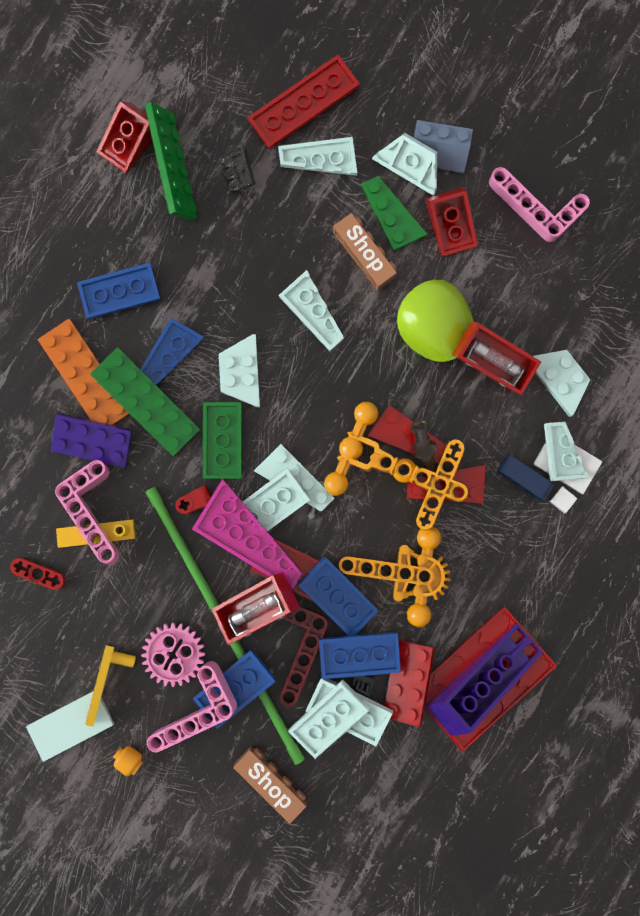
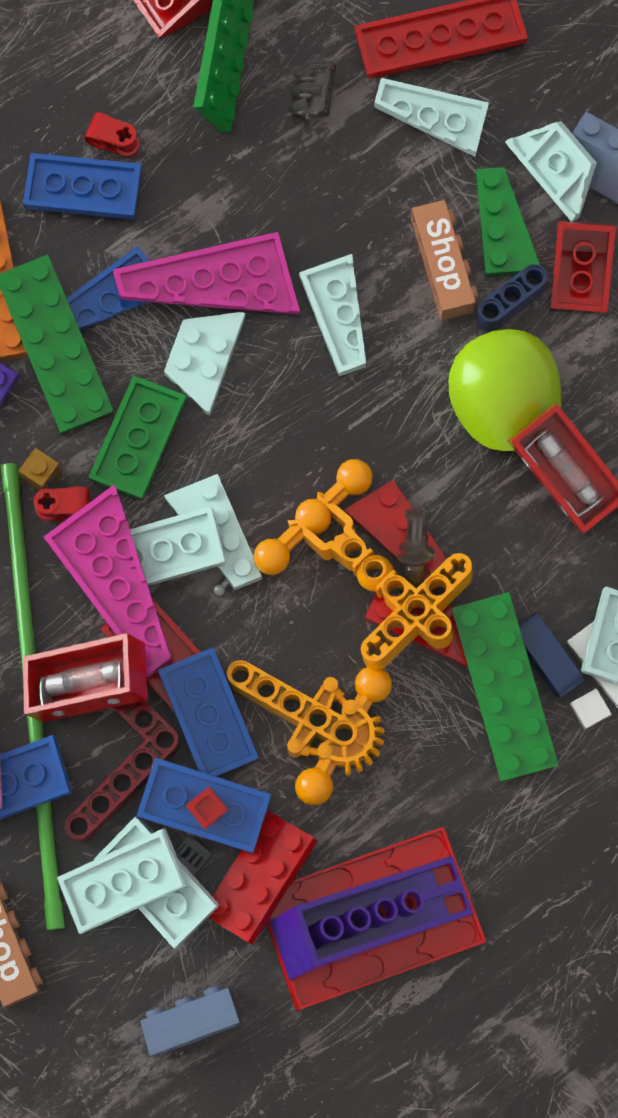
camera: 25 degrees right, 10 degrees down
none -> pearl gold brick [18,448,63,496]
none -> red piece [84,112,140,158]
none -> dark pink wing [113,232,300,315]
none -> sand blue slope [140,985,242,1057]
none -> red tile [186,786,229,830]
none -> green plate [452,592,559,781]
none -> dark blue beam [476,264,547,332]

